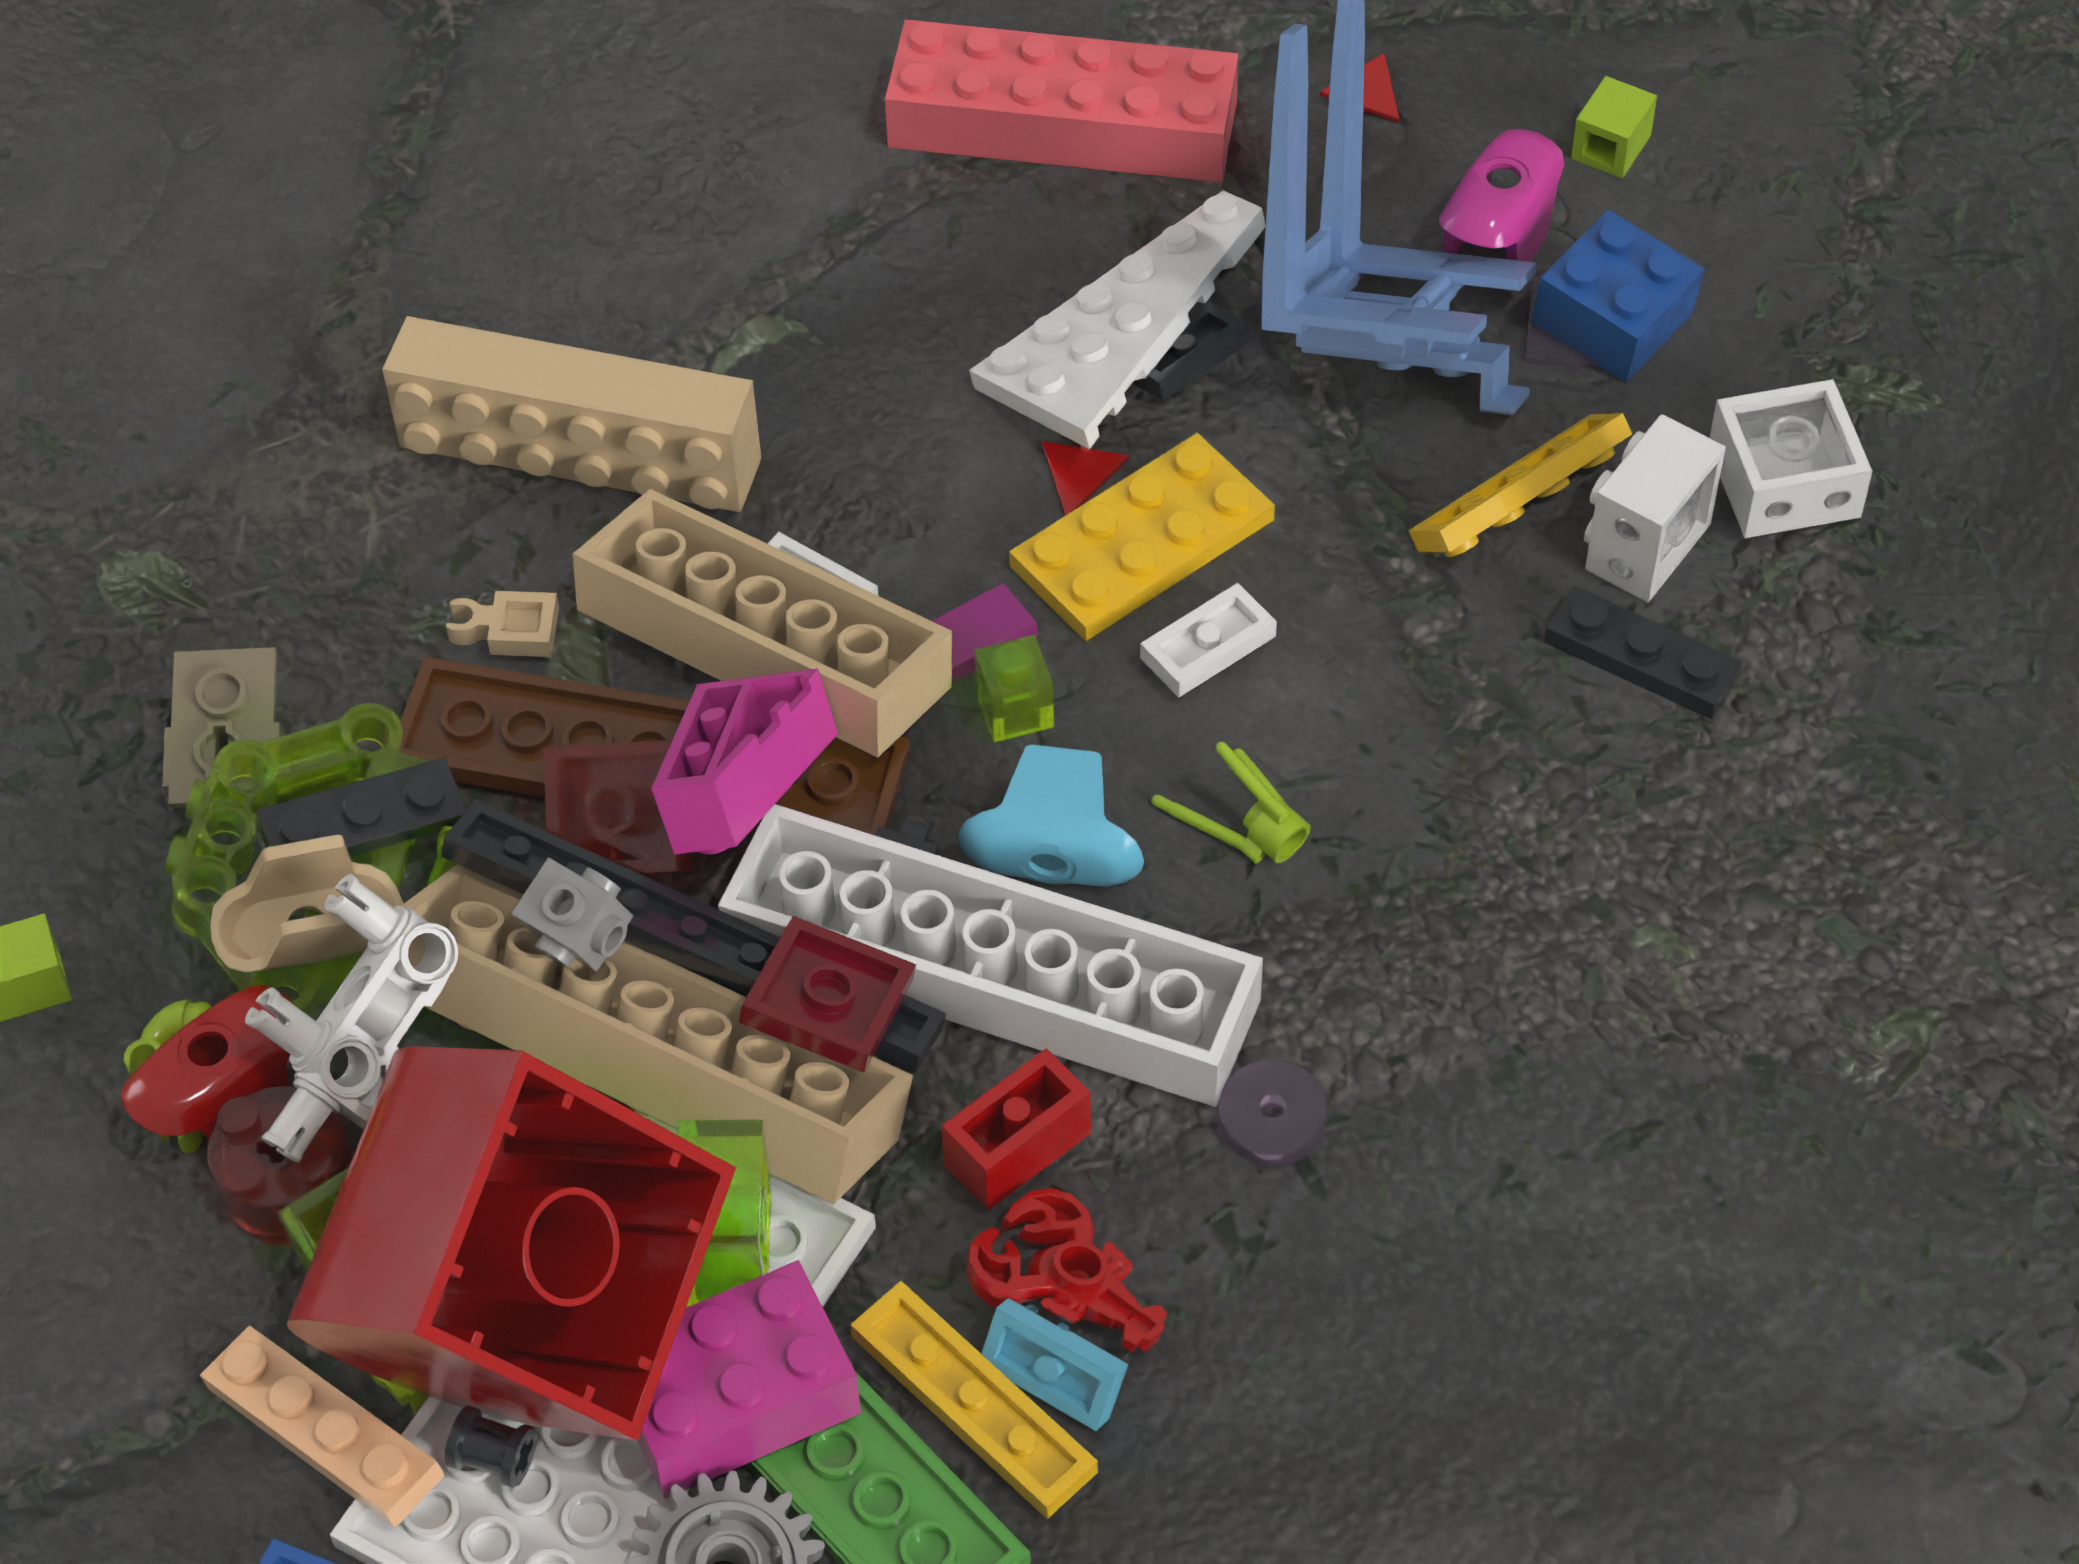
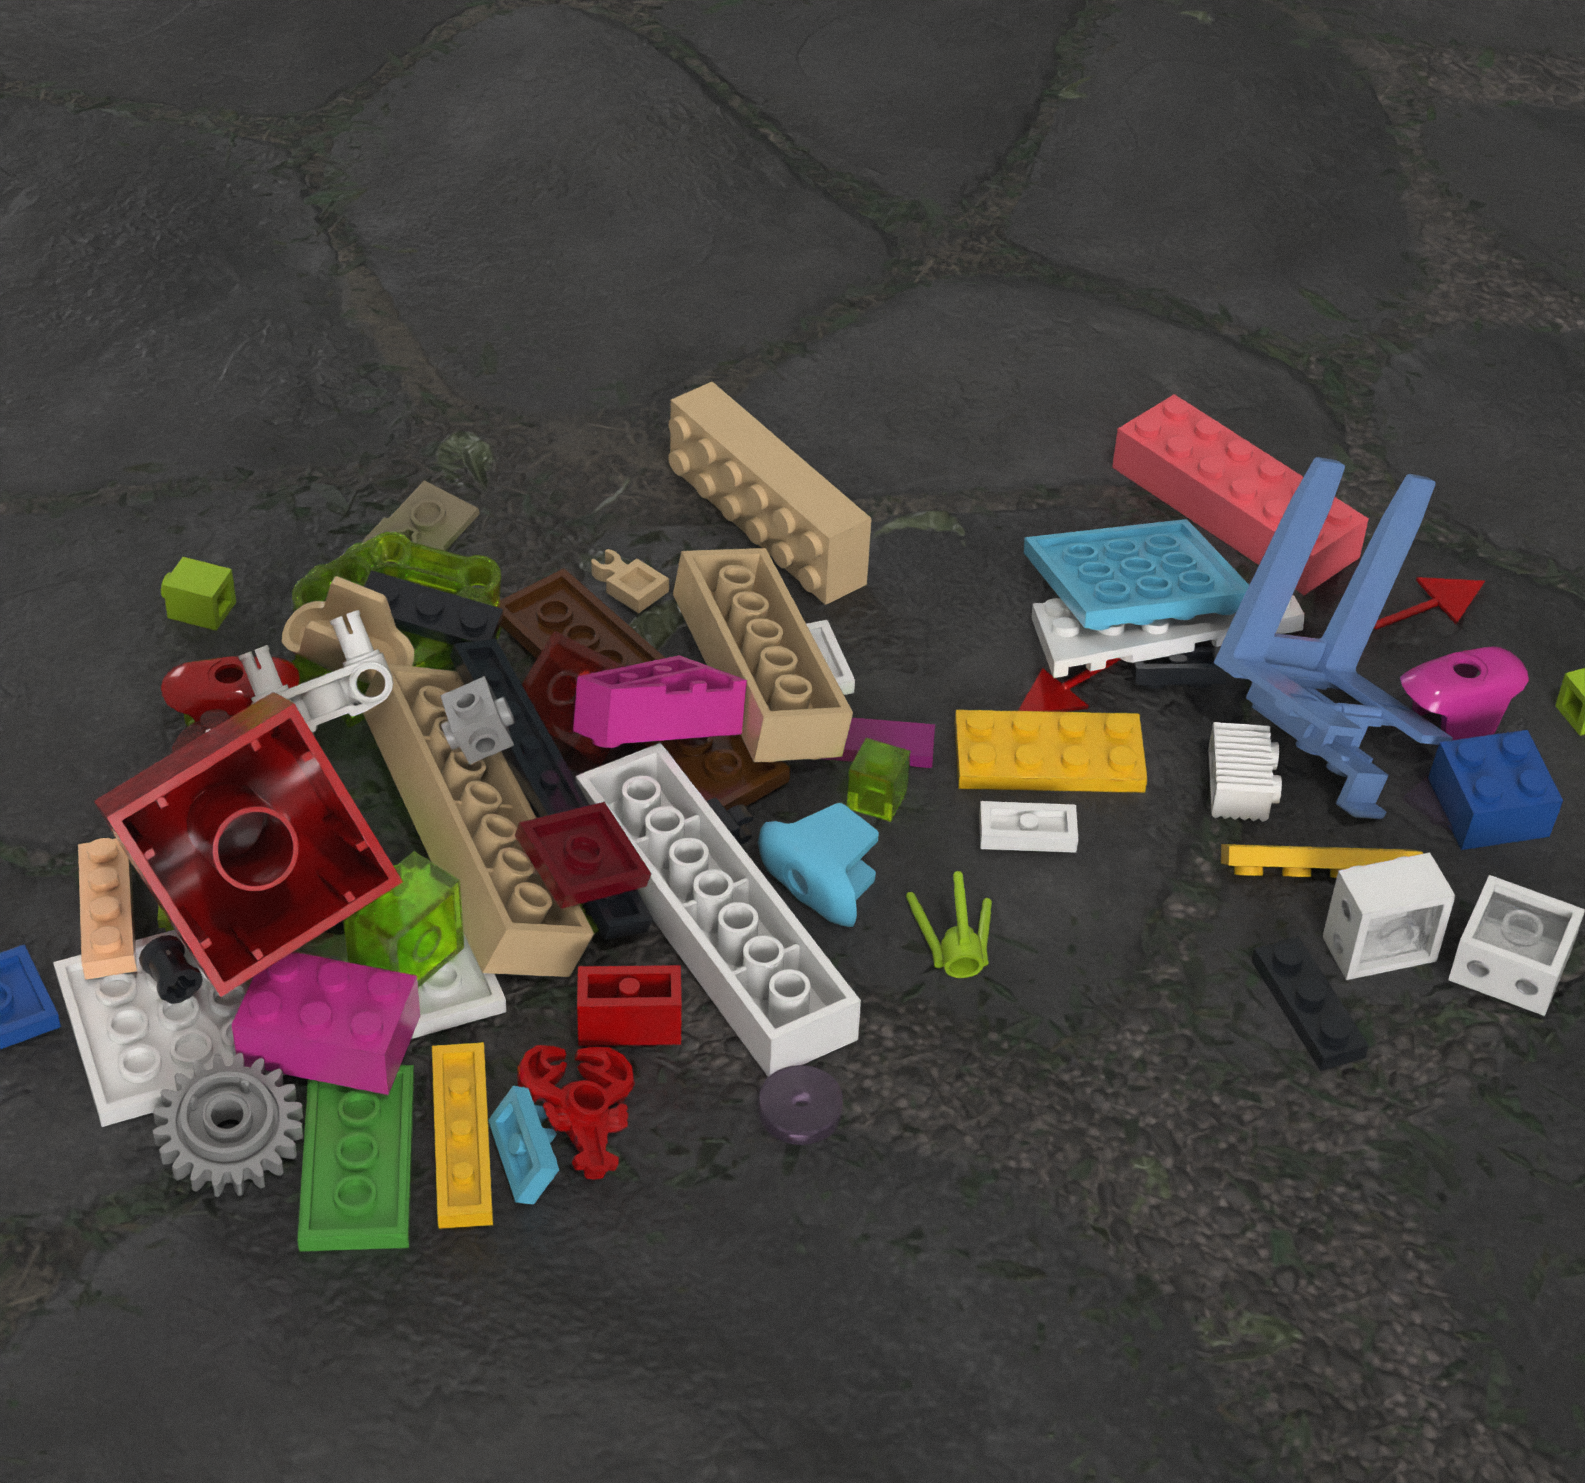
camera: 35 degrees right, 10 degrees down
none -> medium azure plate [1024,519,1249,630]
none -> white brick [1208,722,1282,822]

